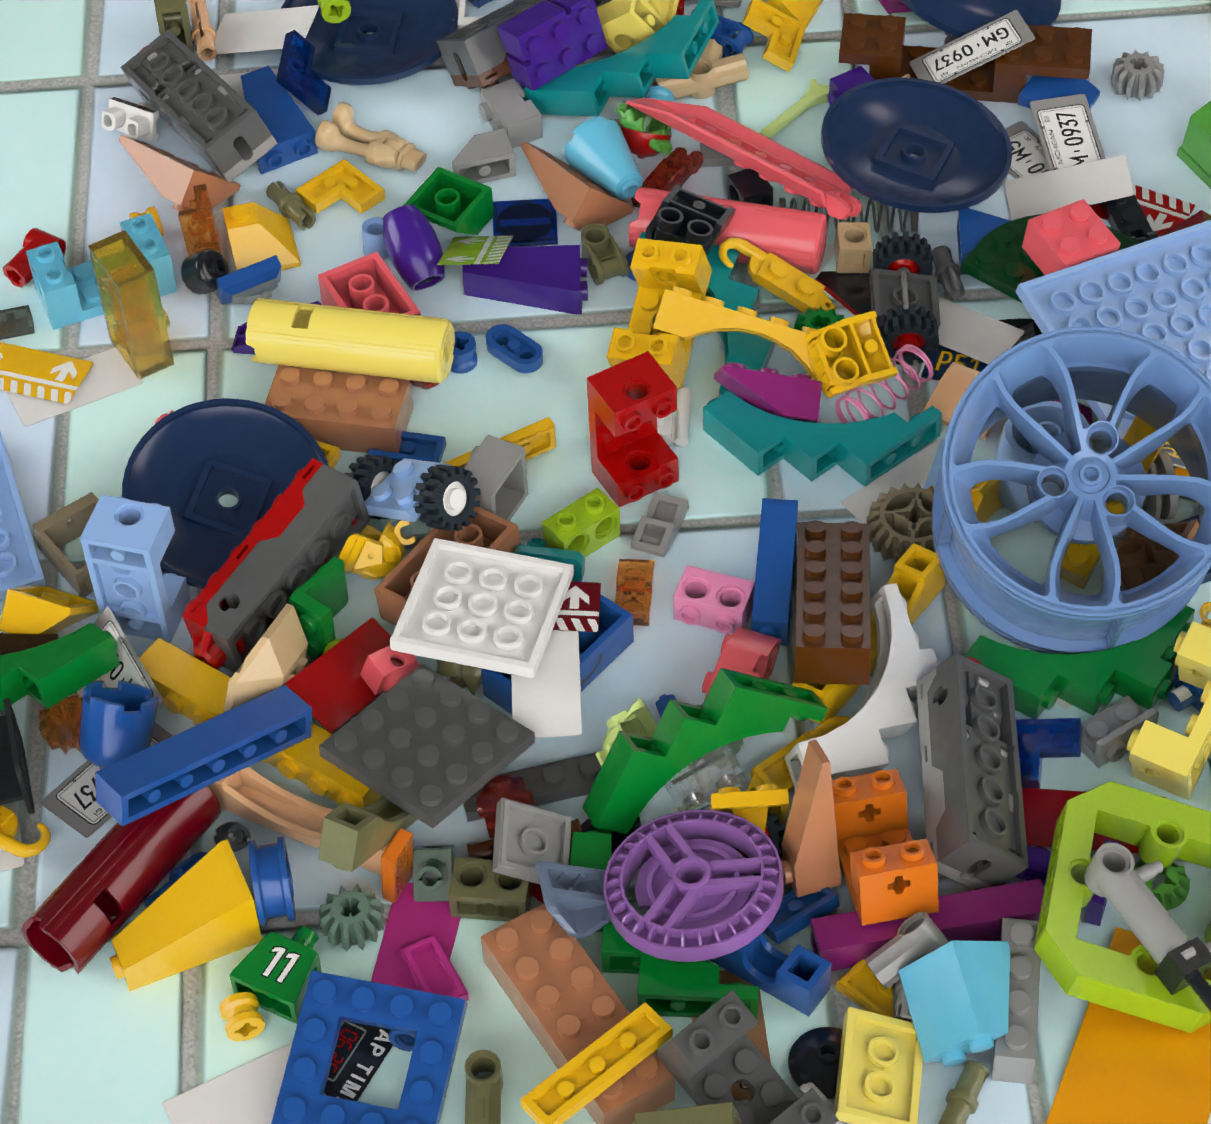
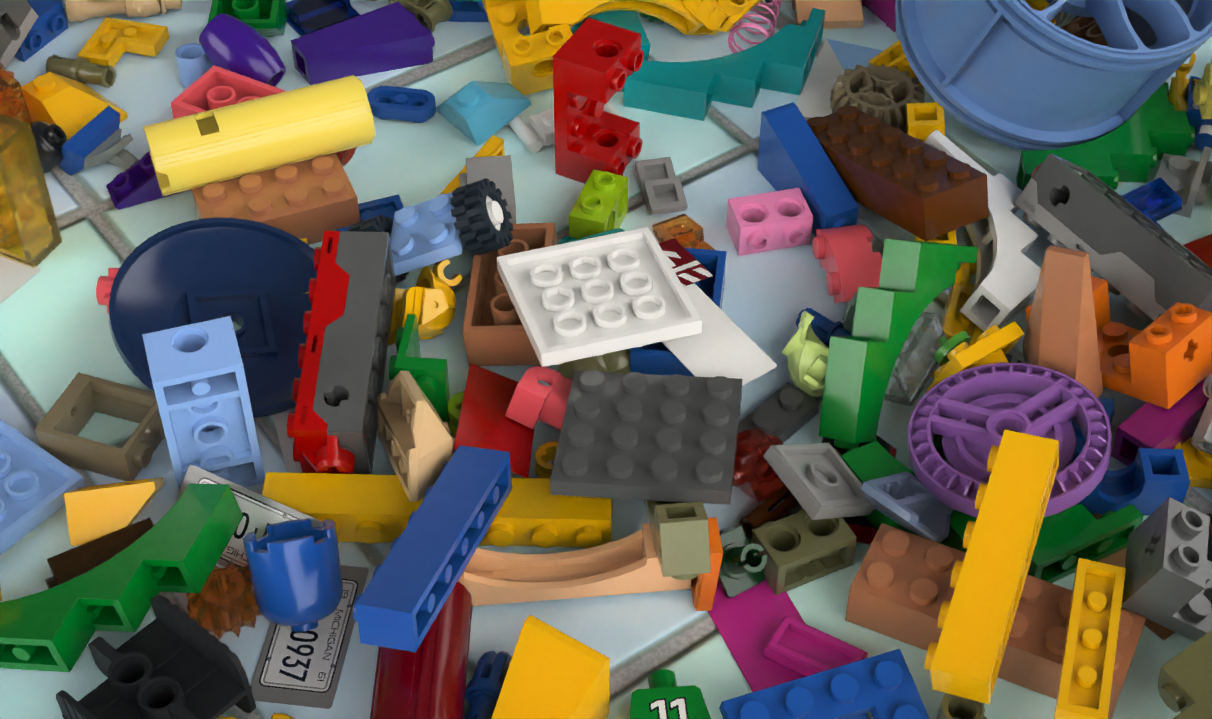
camera: 35 degrees left, 5 degrees down
black pin [213,822,251,852] -> none
blue wheel [248,836,296,926] -> none
sand green gear [319,884,385,952] -> none
lime sticker [437,236,513,265] -> none
magenta slope [714,363,822,423] -> none
none -> medium azure slope [436,81,531,146]
none -> yellow brick [924,429,1059,704]
none -> bright green piece [933,331,971,366]

